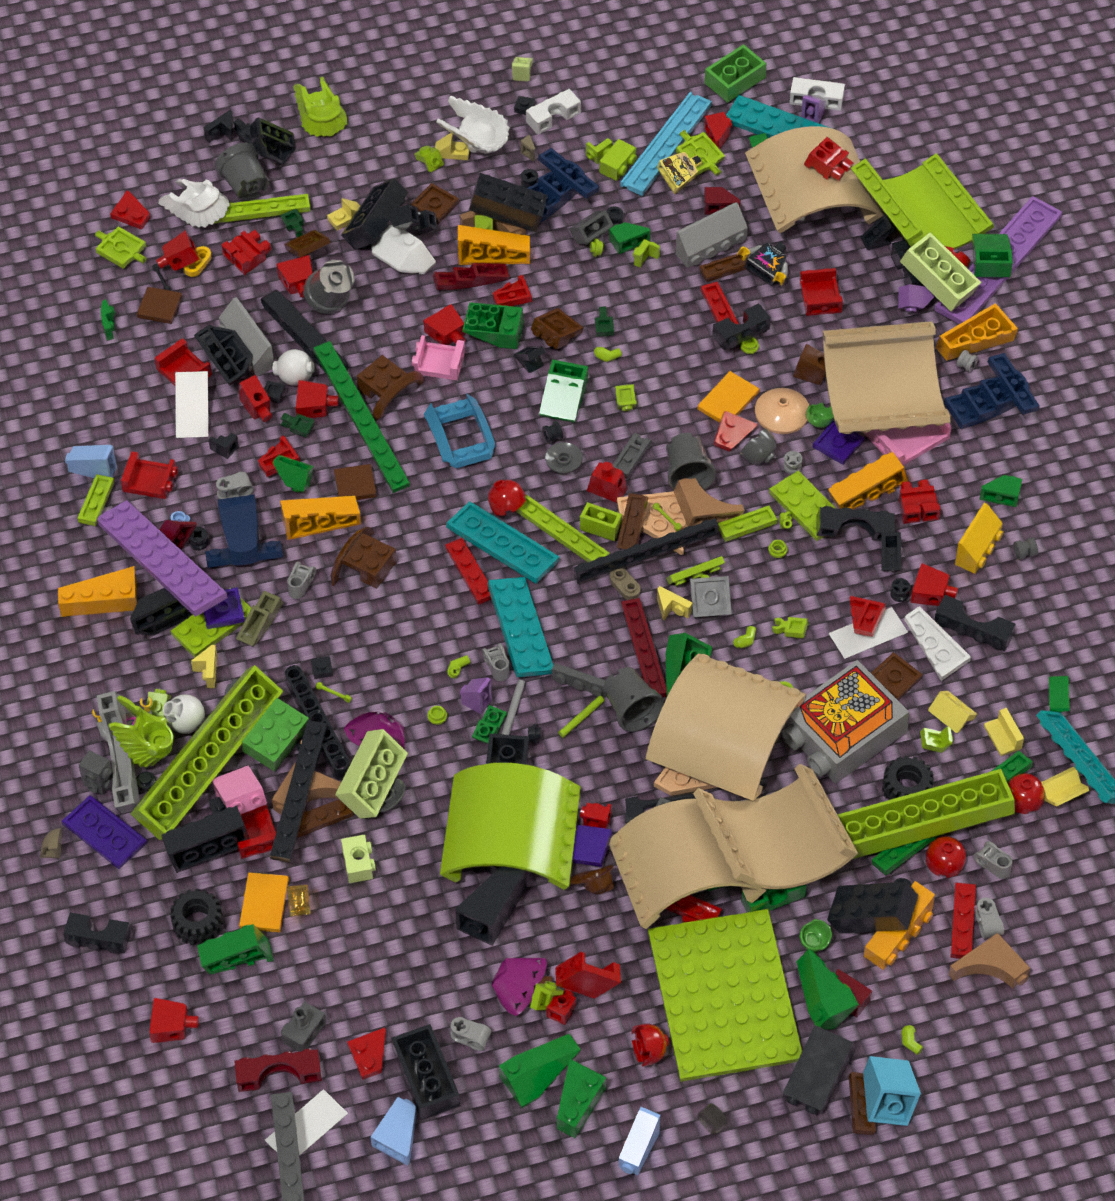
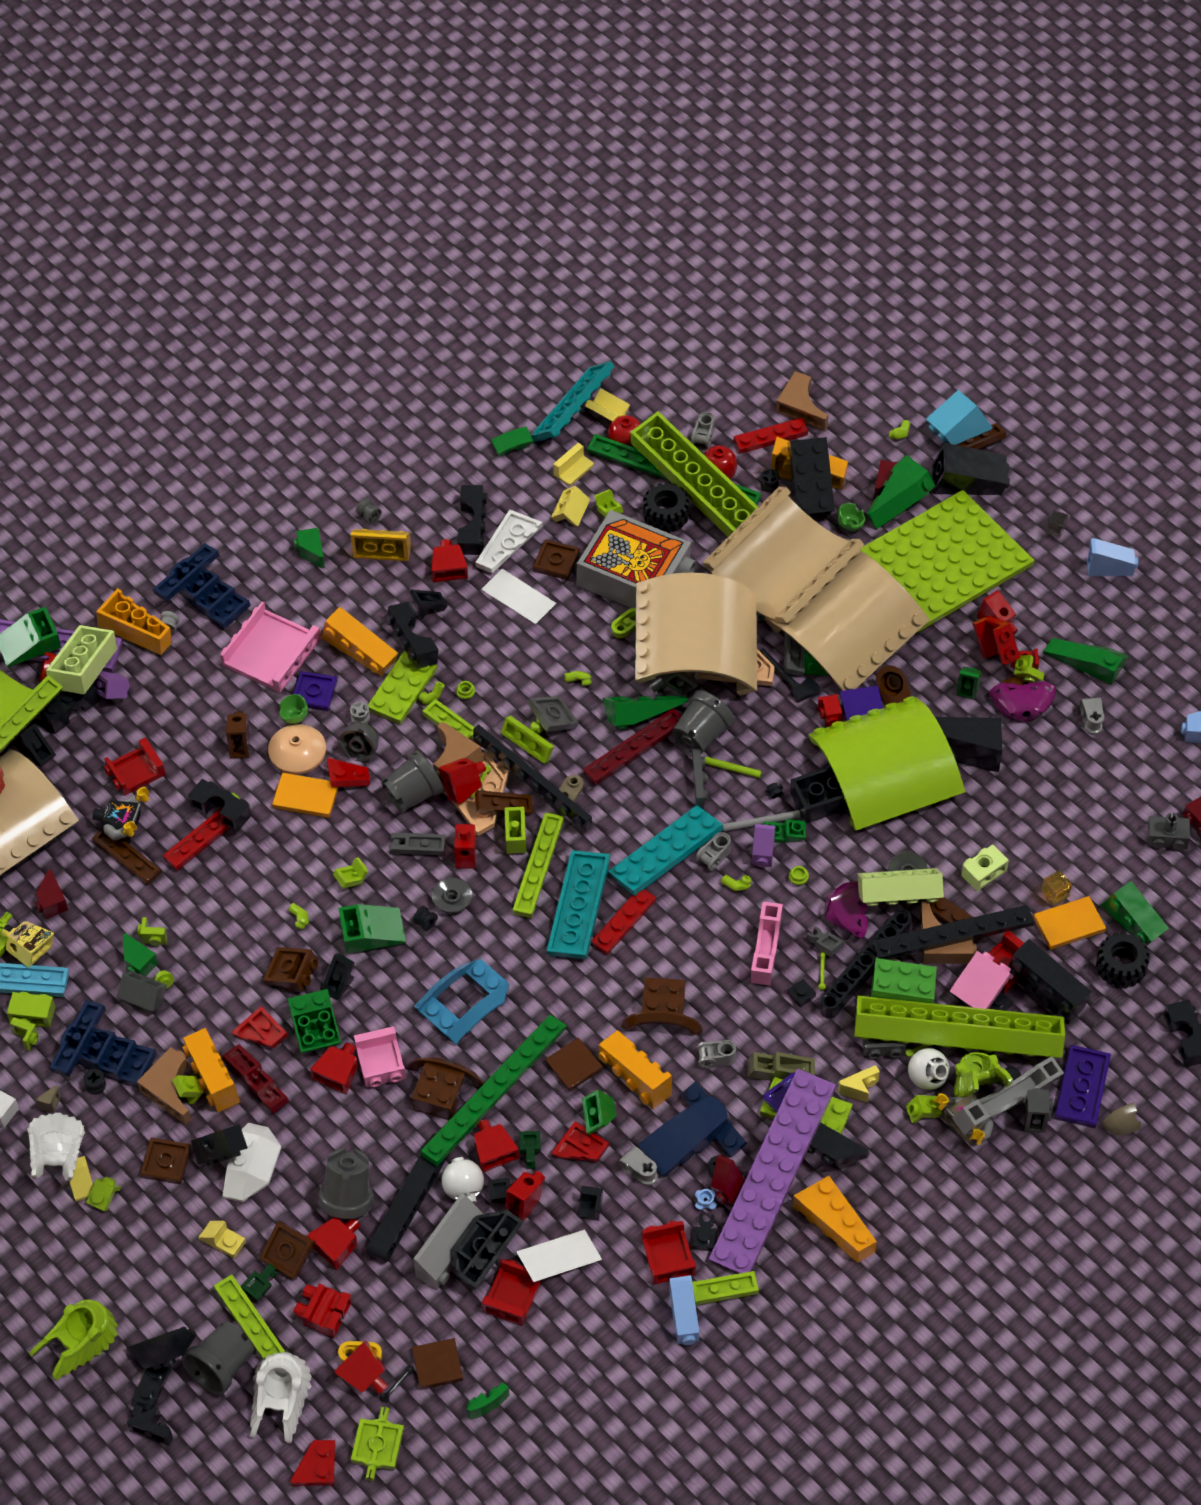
camera: 115 degrees left, 0 degrees up
black brick [341,178,408,250] -> none
red wing [347,1028,386,1080] -> none
black brick [391,1024,460,1120] -> none
black brick [469,173,547,232] -> none
red cylinder [488,480,526,516] -> none
green wedge [557,1059,606,1138] -> none
dark green plate [595,306,614,337] -> none
black tile [606,206,624,224] -> none
red cylinder [632,1023,669,1067] -> none
light yellow slope [657,586,692,620] -> none
light grey slope [676,202,748,268] -> none
lime plate [772,617,808,638] -> none
tan panel [823,321,950,434] -> none
red wing [849,596,886,637] -> none
black wheel [890,578,910,602] -> none
red hips [899,479,941,524] -> none
light grey piece [975,897,1004,939] -> none
none -> red torso [439,758,486,804]
none -> black plate [692,1213,716,1252]
none -> bright pink arch [751,902,783,986]
none -> dark grey plate [807,927,844,957]
none -> green slope [956,667,982,700]
none -> red torso [977,590,1018,635]

